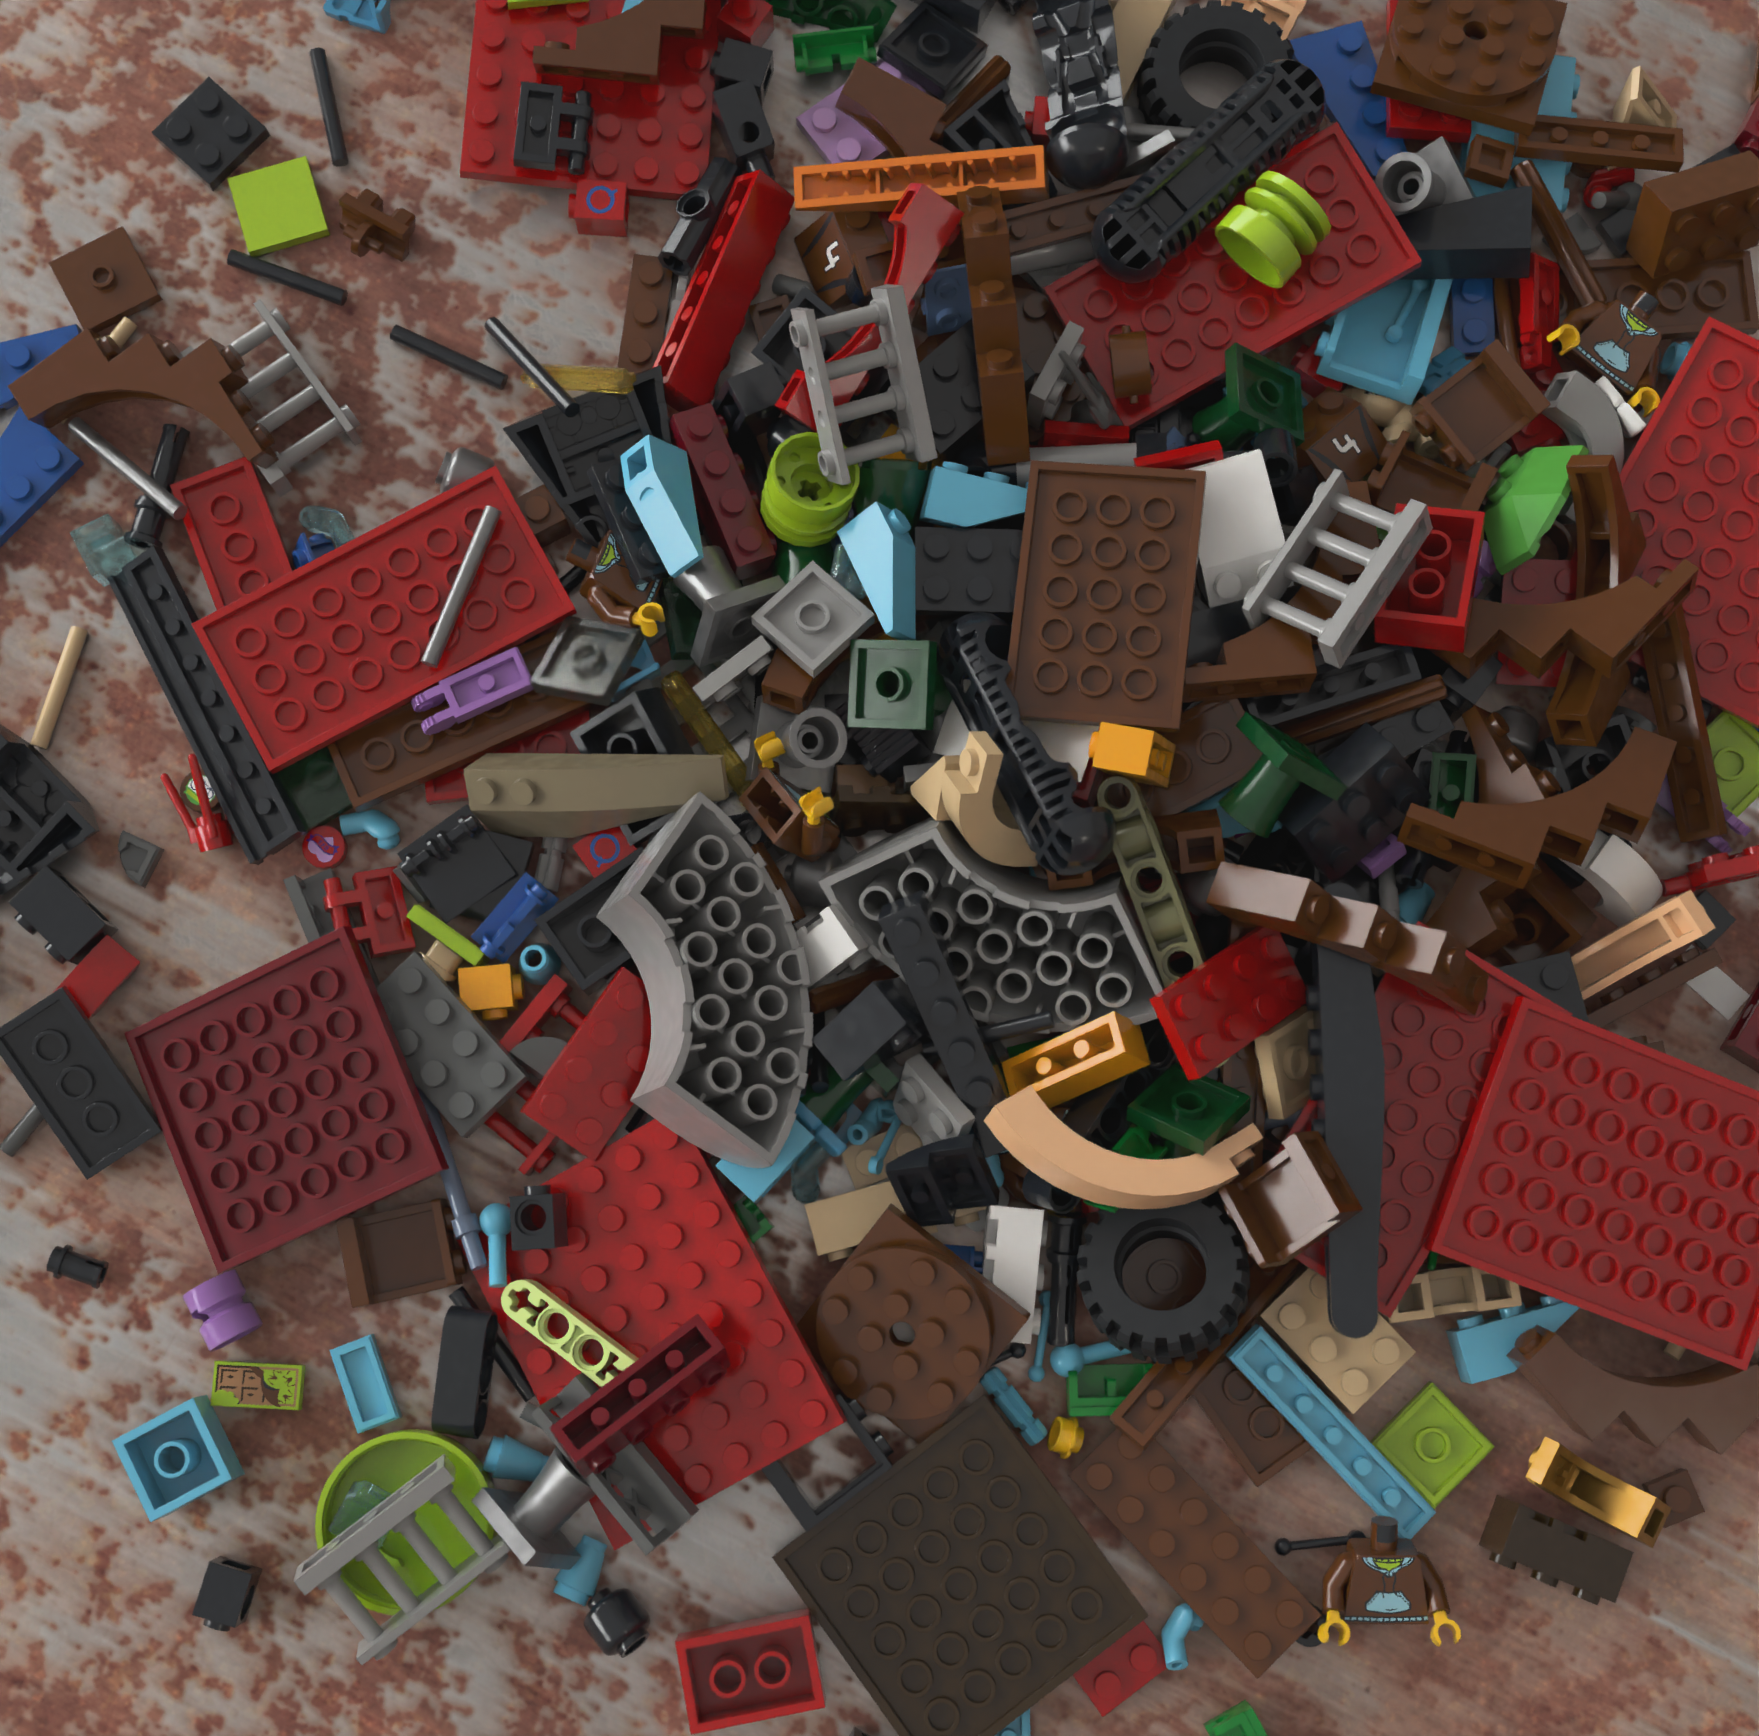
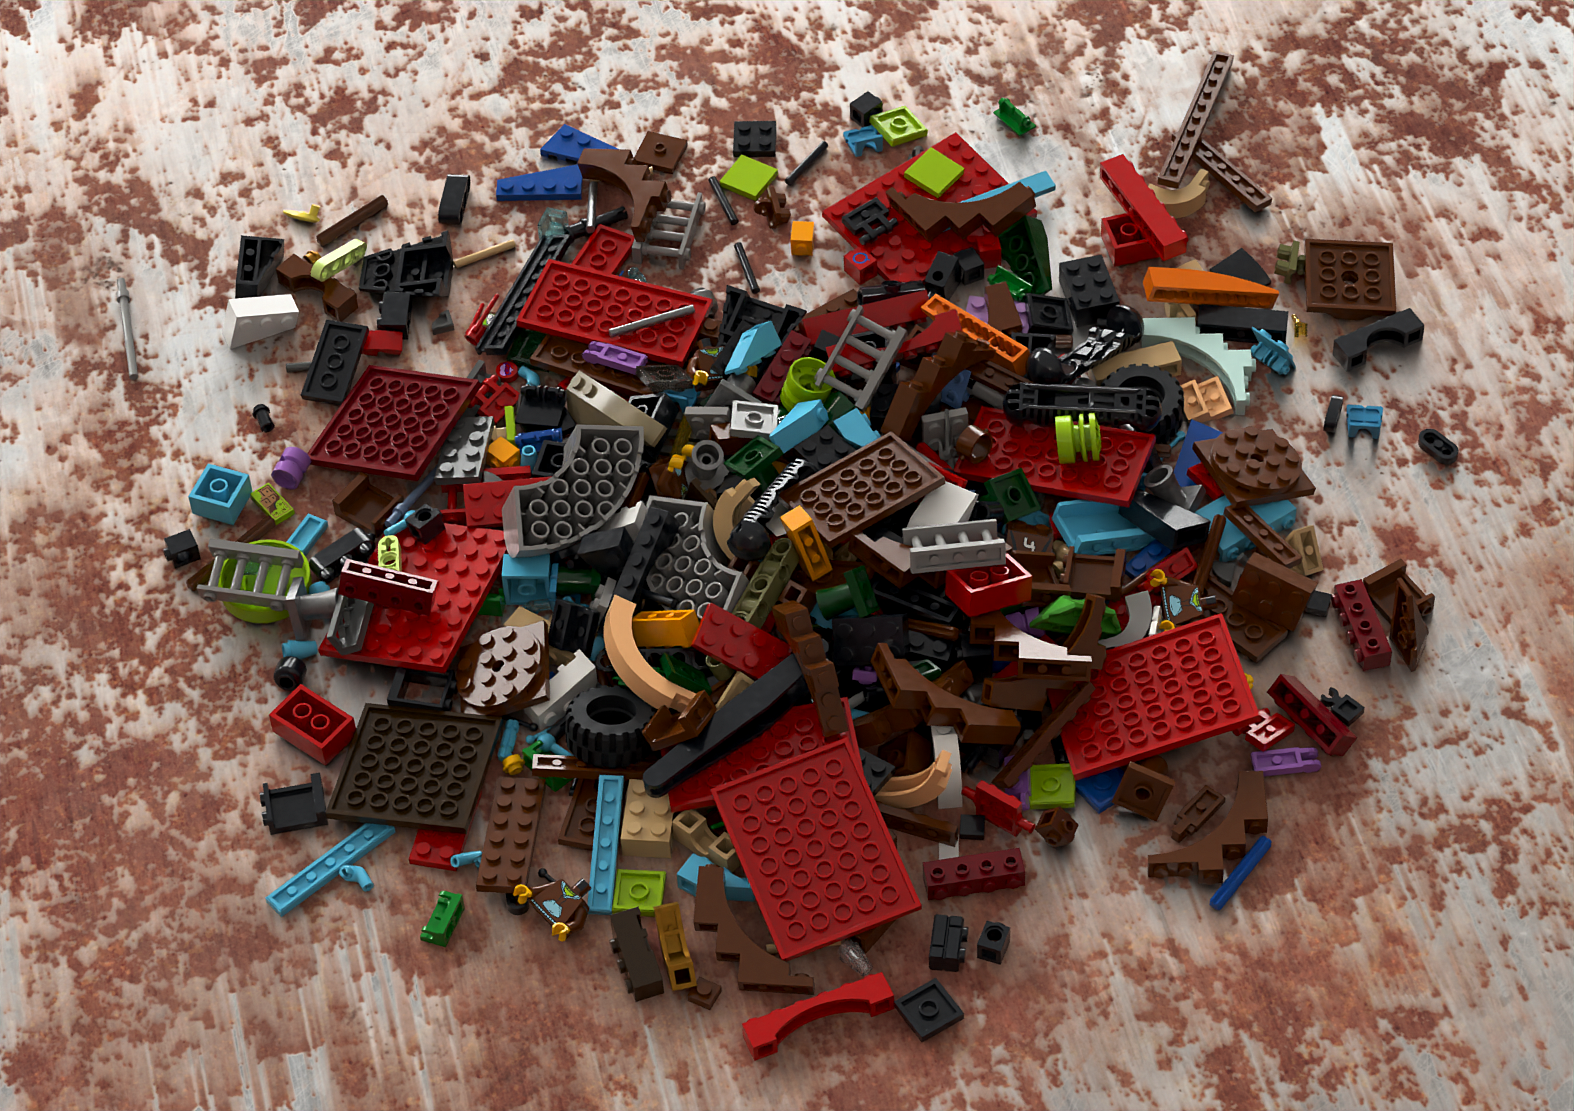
camera: 55 degrees right, 30 degrees down
black bar [484,317,580,418] -> none
clear yellow axle [520,363,637,394] -> none
reddish brown plate [1464,134,1515,189] -> none
none -> reddish brown axle [186,515,276,592]
none -> light orange brick [790,221,815,256]

